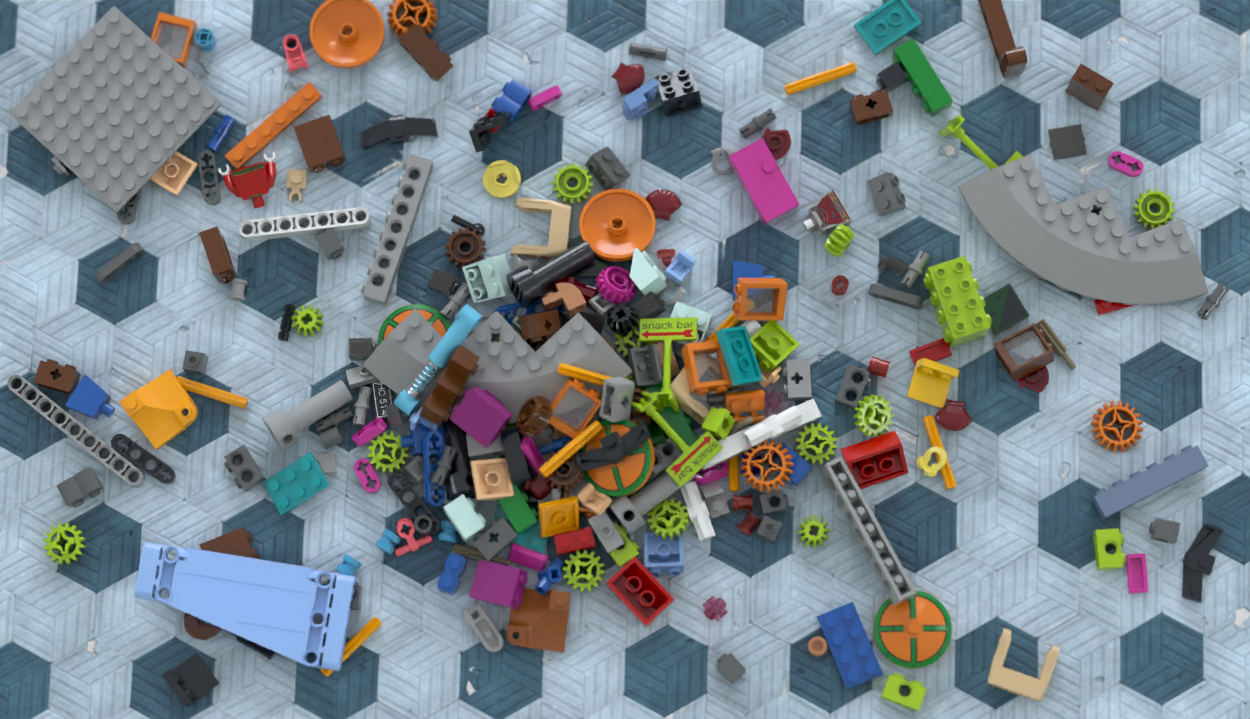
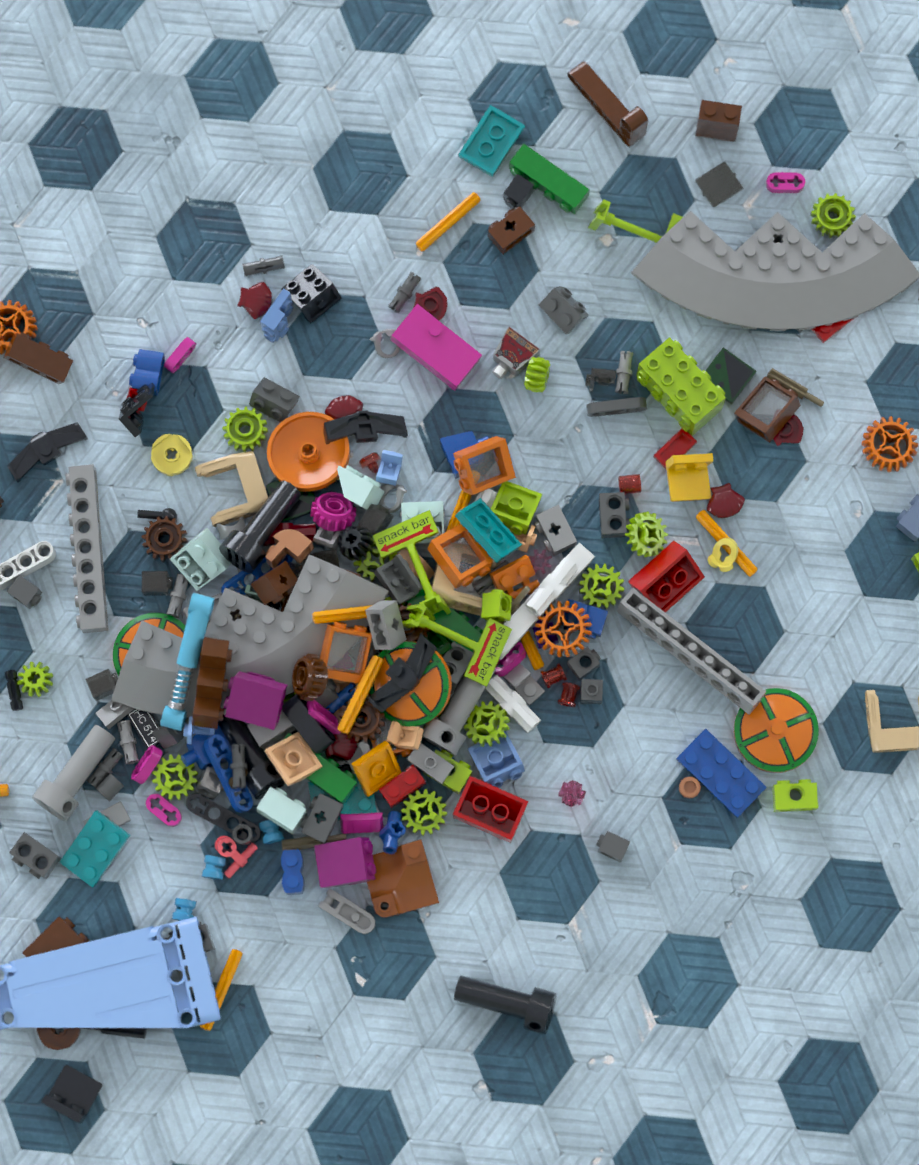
camera: 25 degrees left, 0 degrees up
lime gear [797,515,830,549] -> none
clear red bush [831,275,849,296] -> none
none -> black plate [323,410,408,445]

